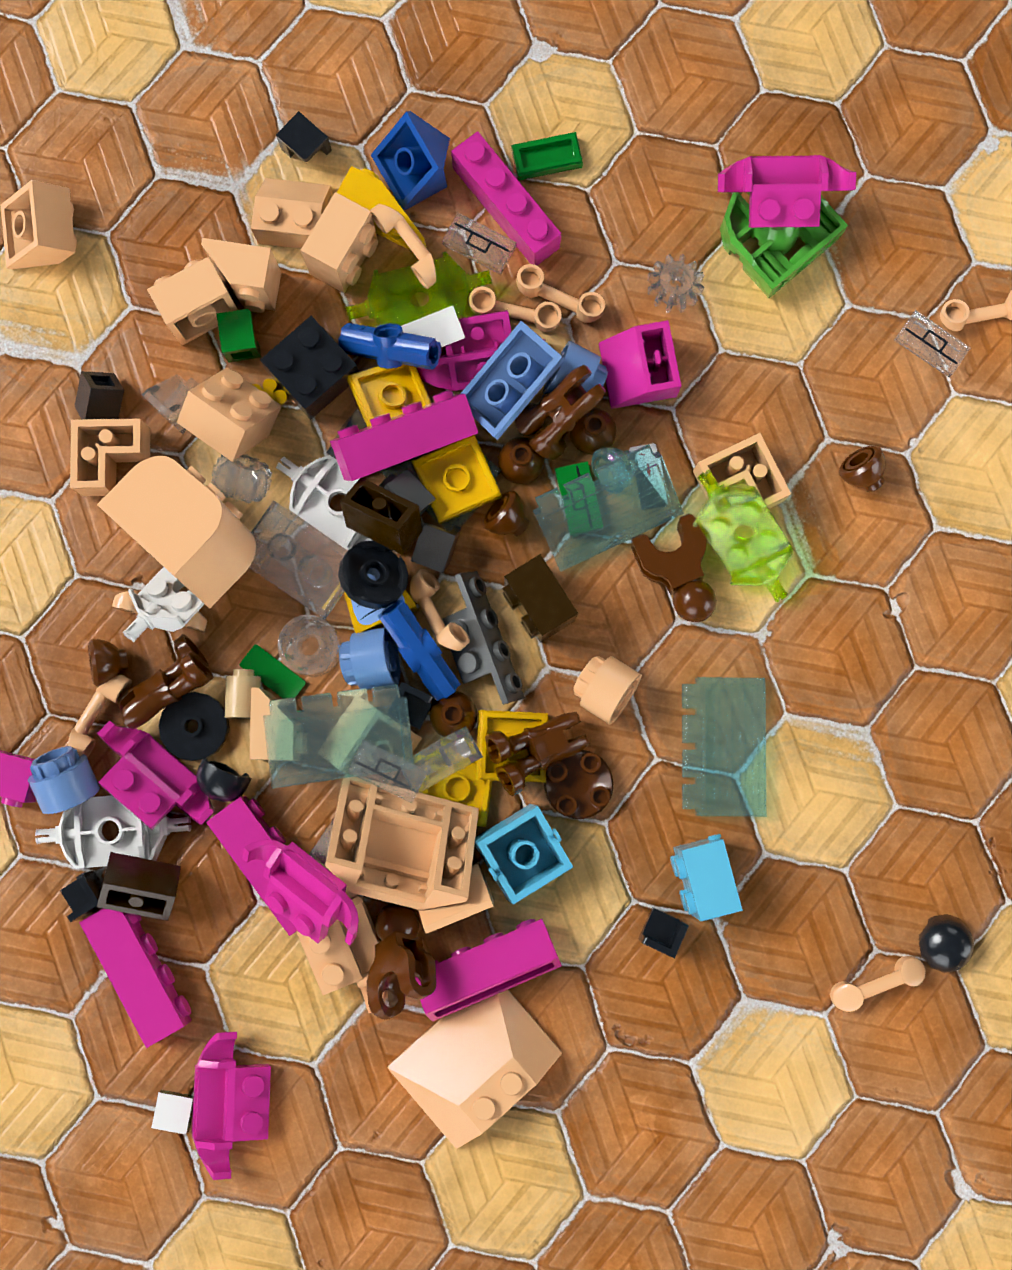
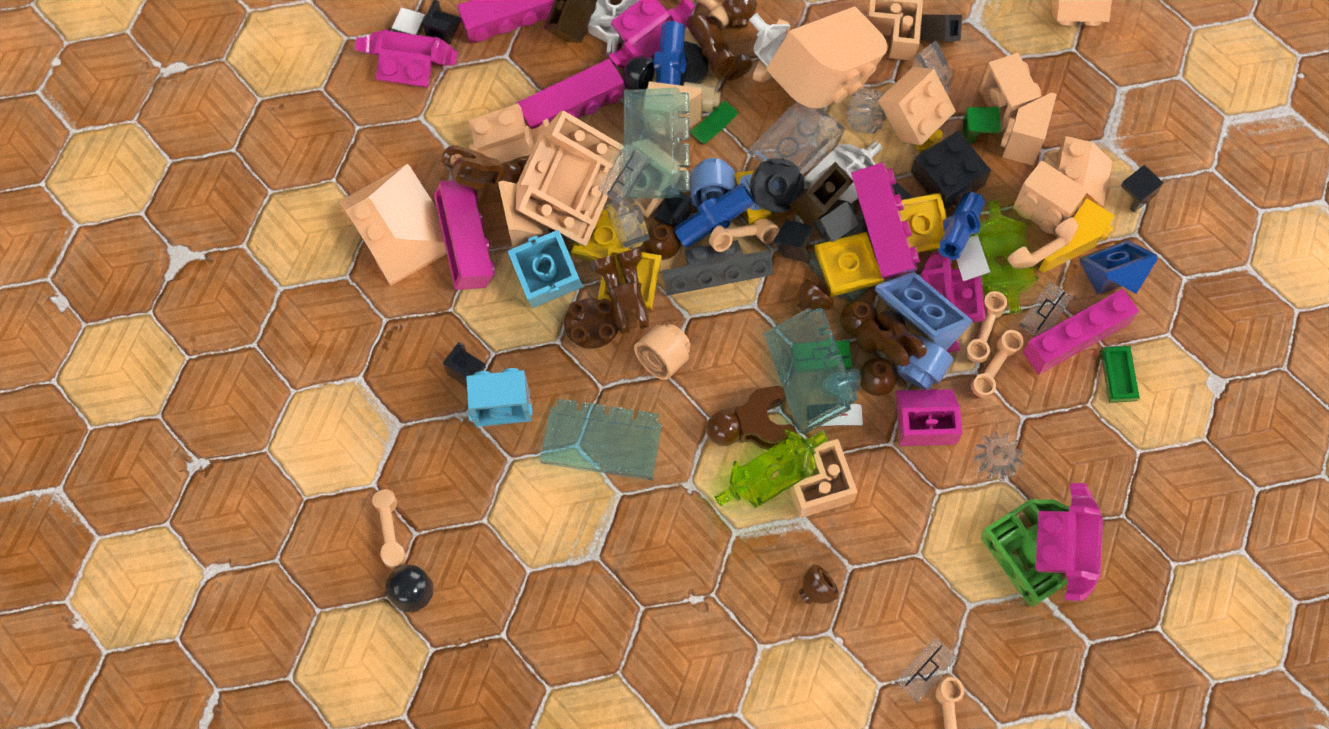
camera: 100 degrees right, 15 degrees down
dark pink plate [242,840,359,946] -> none
clear piece [278,615,342,677] -> none
dark brown brick [502,554,578,643] -> none
none -> black panel [422,0,461,45]
none -> blue piece [654,21,686,85]

